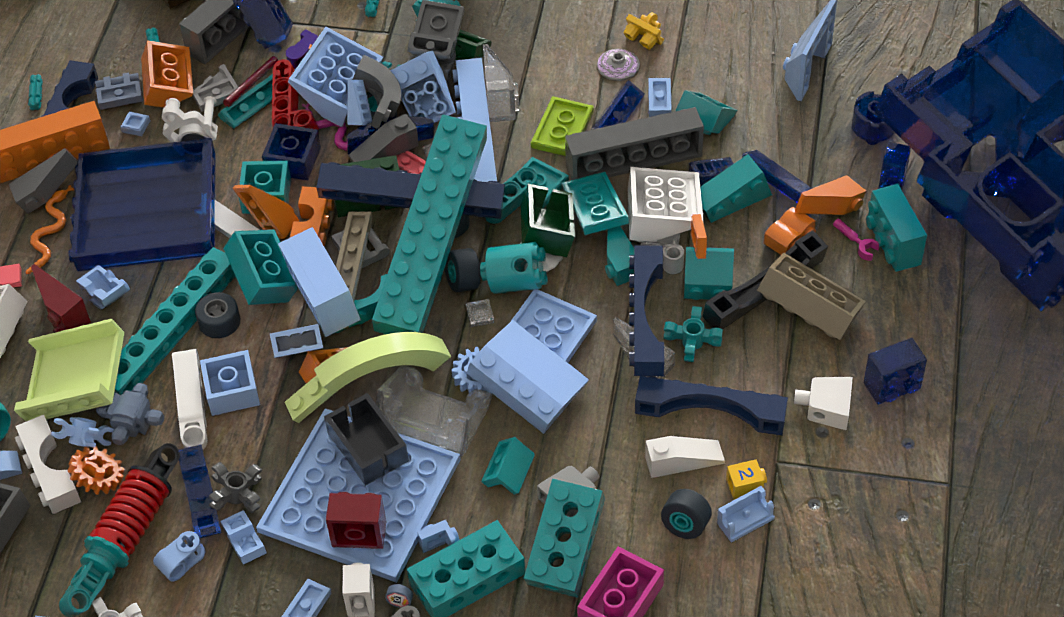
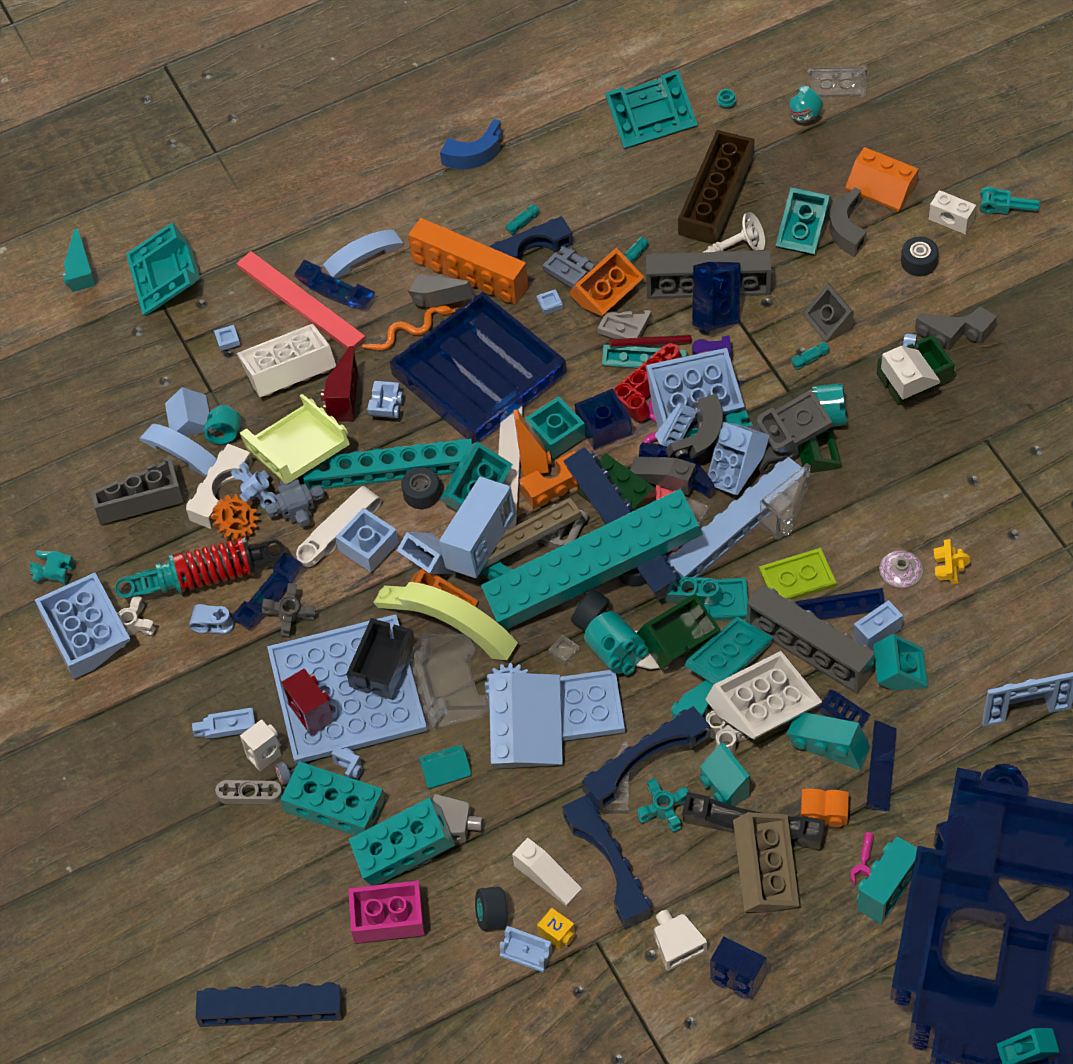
camera: 55 degrees right, 5 degrees up
white piece [162,96,218,155] -> none
light blue slope [220,510,266,564] -> none
orange tile [690,214,707,259] -> none
orange slope [795,175,866,215] -> none

